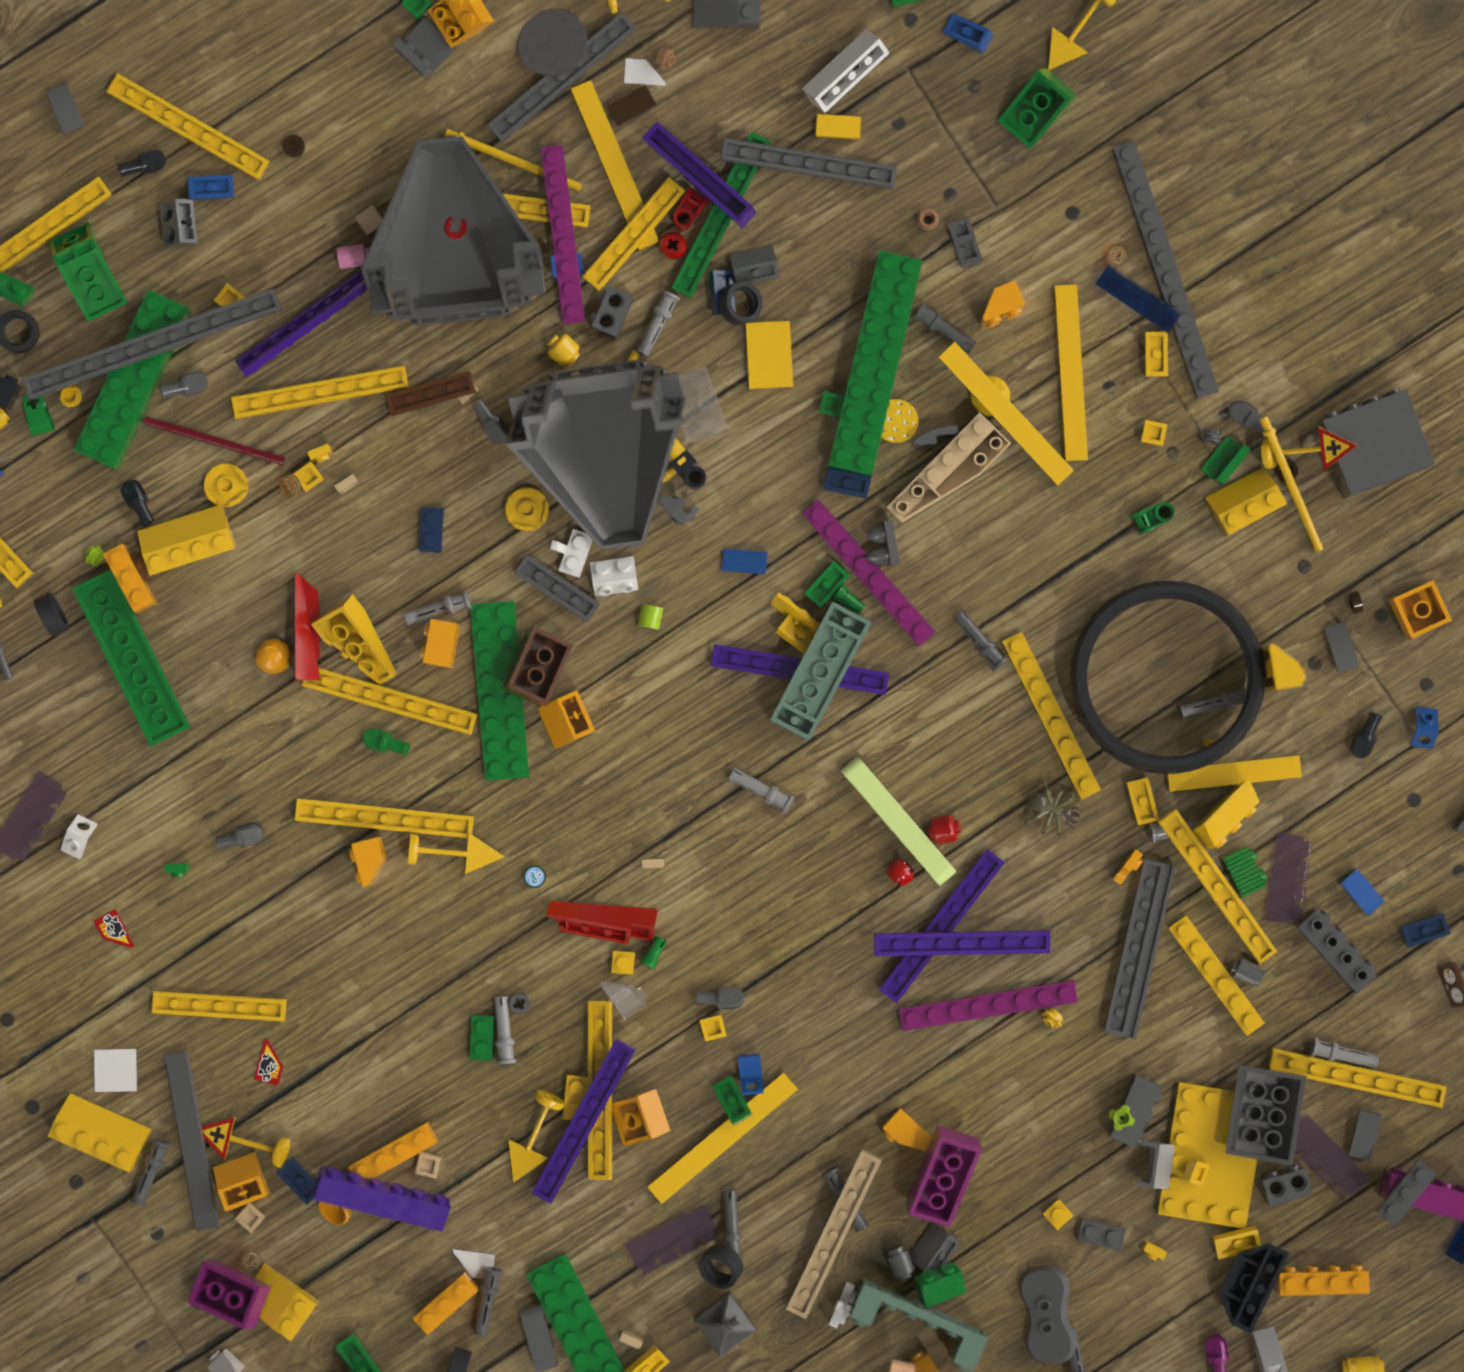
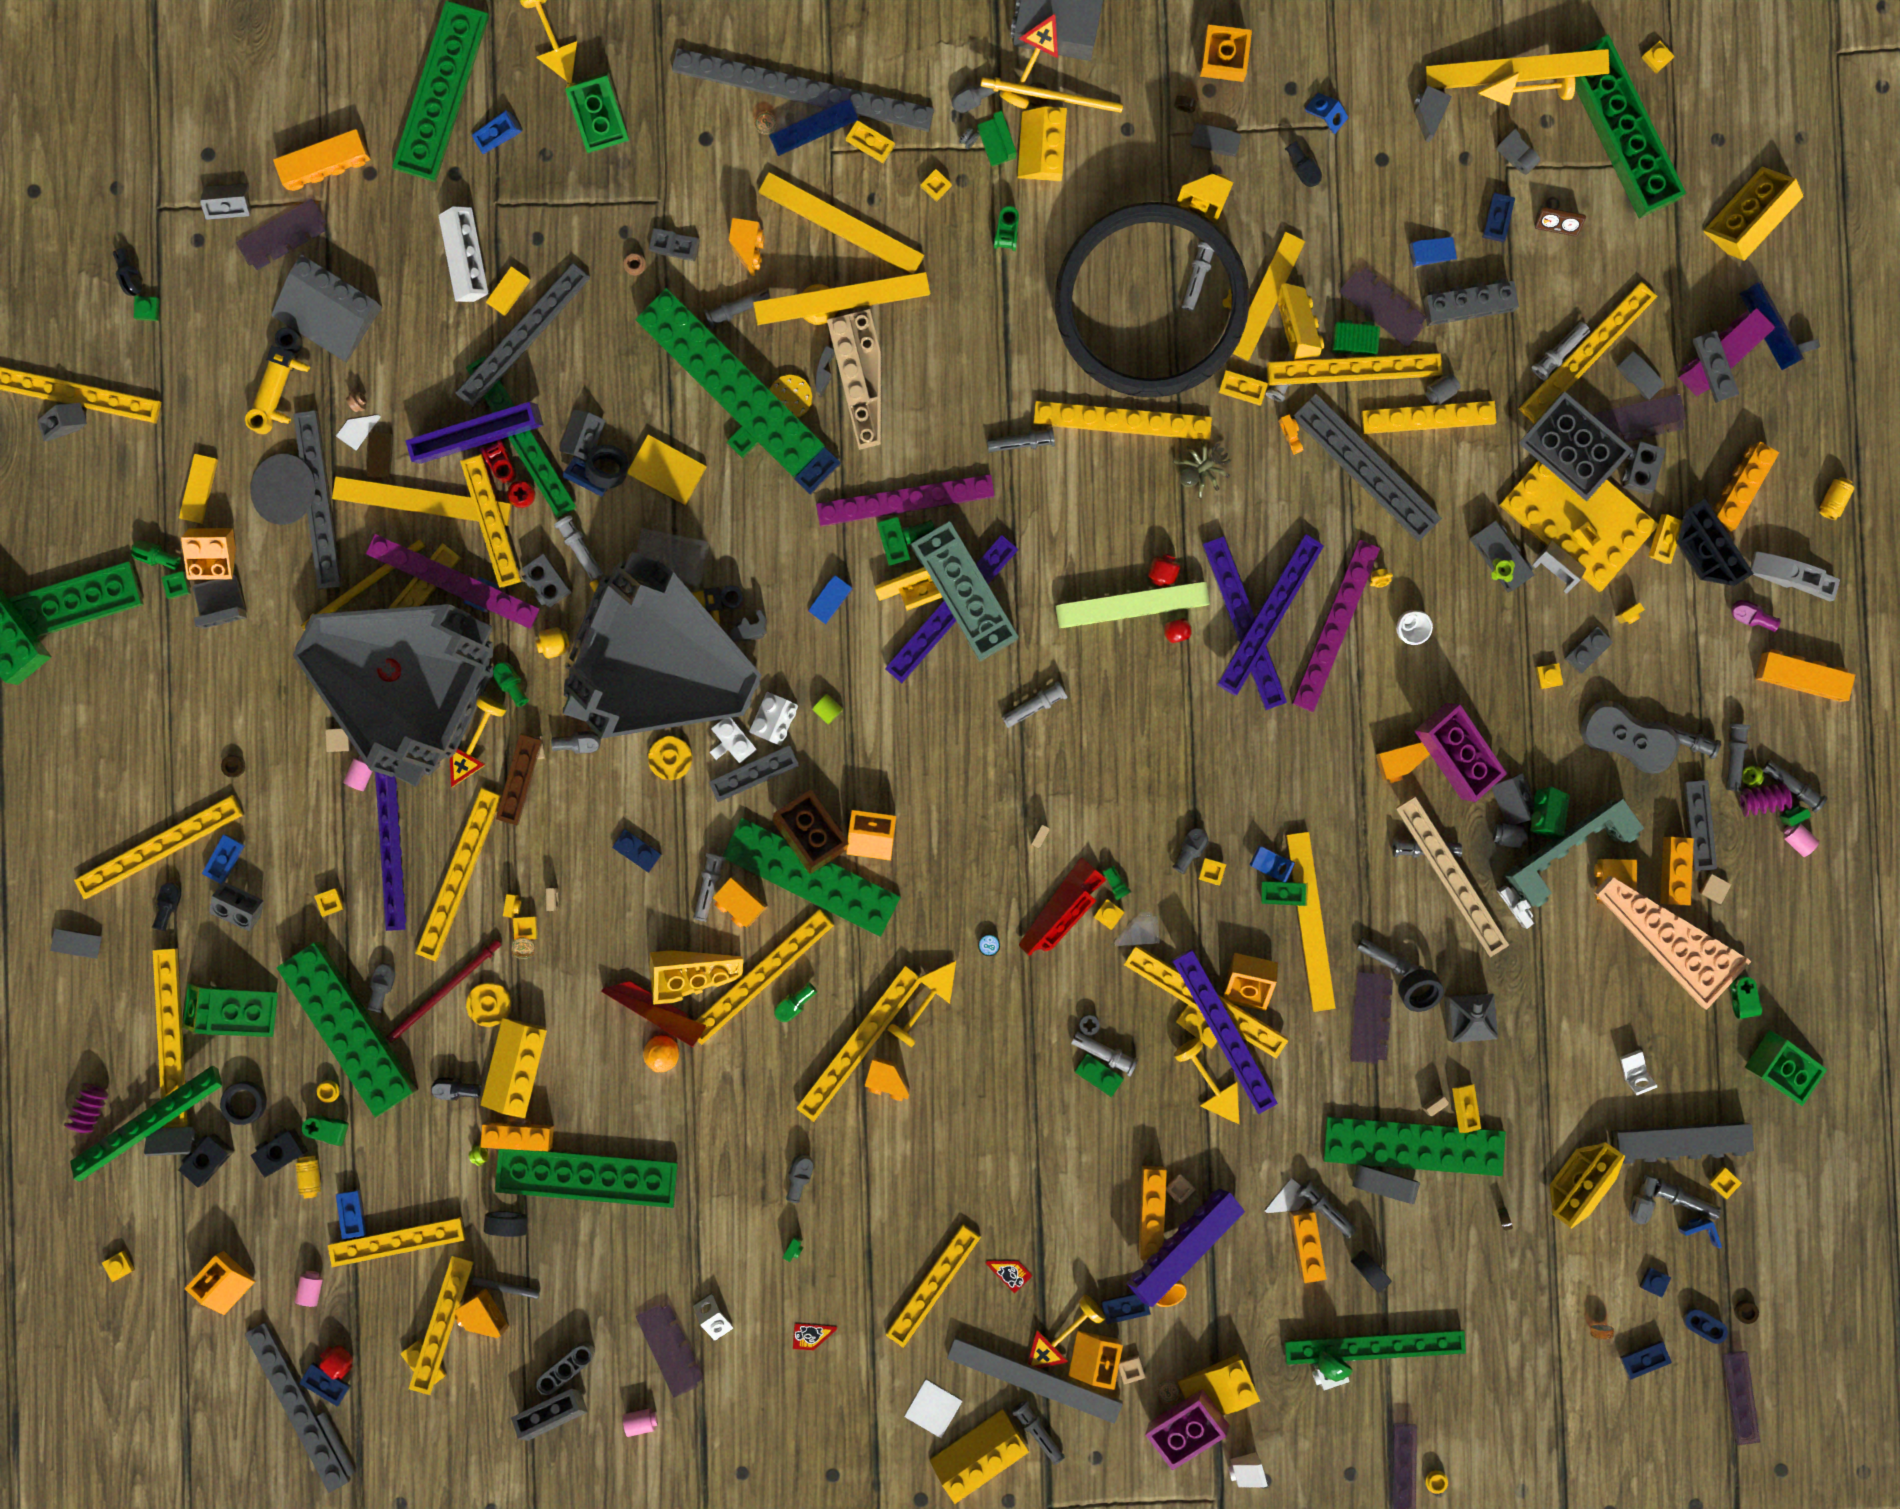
camera: 60 degrees left, 0 degrees up
dark grey plate [22,288,282,400] -> none
dark grey tile [866,520,900,567] -> none
none -> yellow piece [450,696,507,788]
none -> green arm [493,662,529,707]
none -> white piece [1396,610,1433,645]

